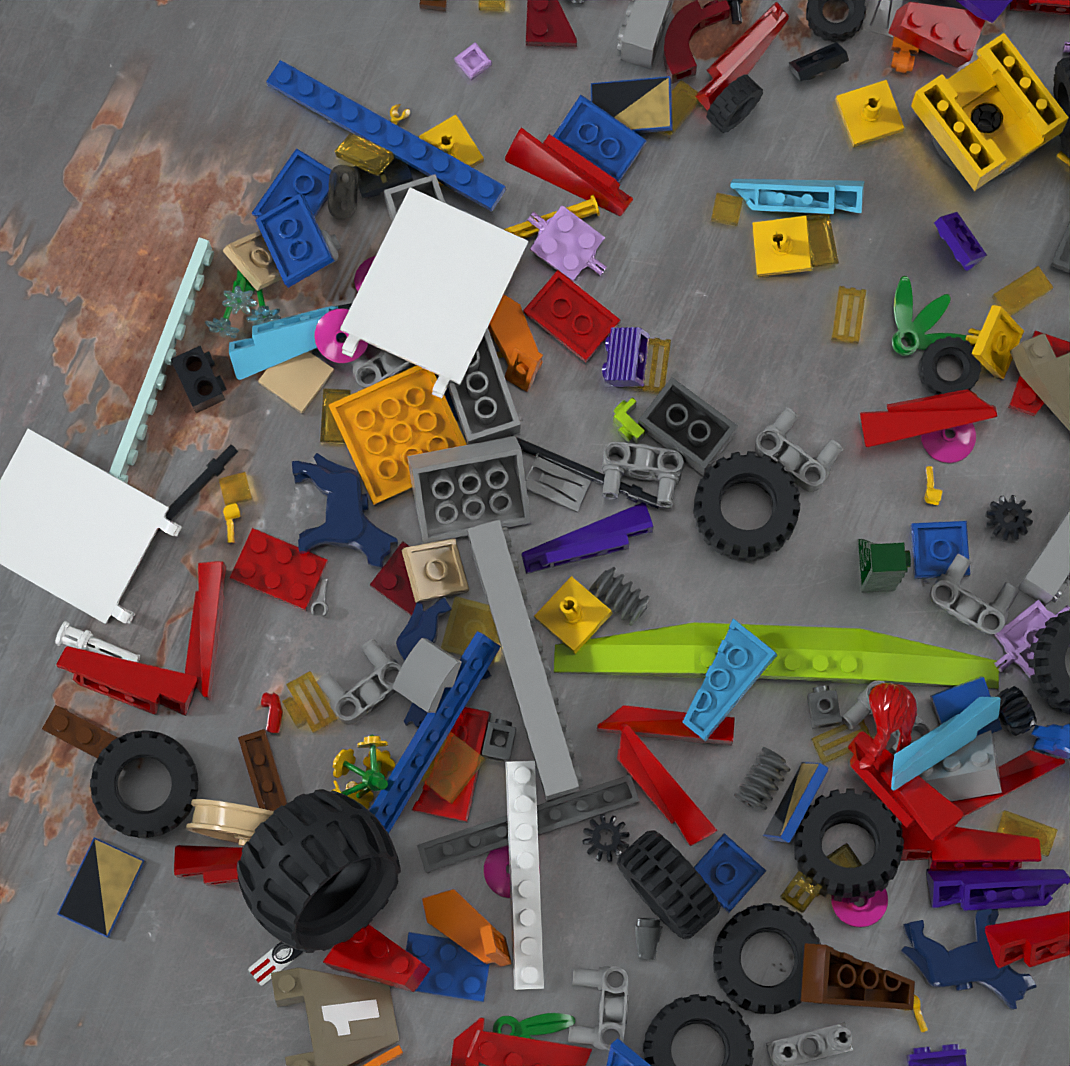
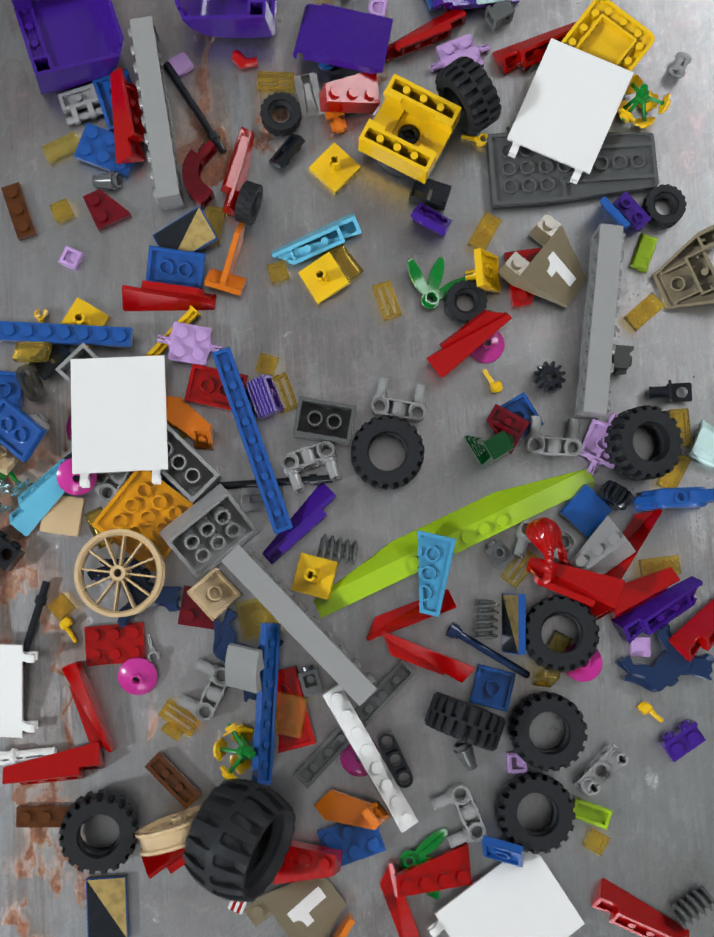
camera: 35 degrees left, 5 degrees up
red arm [261,692,283,733] -> none
black gear [582,814,630,863] -> none
lime bracket [613,397,645,444] -> none
reddish brown wedge [801,943,915,1010] -> none
medium azure wedge [891,697,1001,791] -> none
none -> tan wheel [74,529,166,617]
none -> dark pink dish [118,657,158,695]
none -> orange piece [204,222,247,296]
none -> blue plate [212,347,293,534]
none -> clear yellow tile [255,353,279,377]
none -> black beam [378,730,413,788]
none -> black piece [409,179,452,211]
none -> dark blue piece [445,621,530,678]
none -> dark red wing [486,404,530,454]
none -> lavender tile [506,752,528,774]
none -> lavender tile [629,637,651,657]

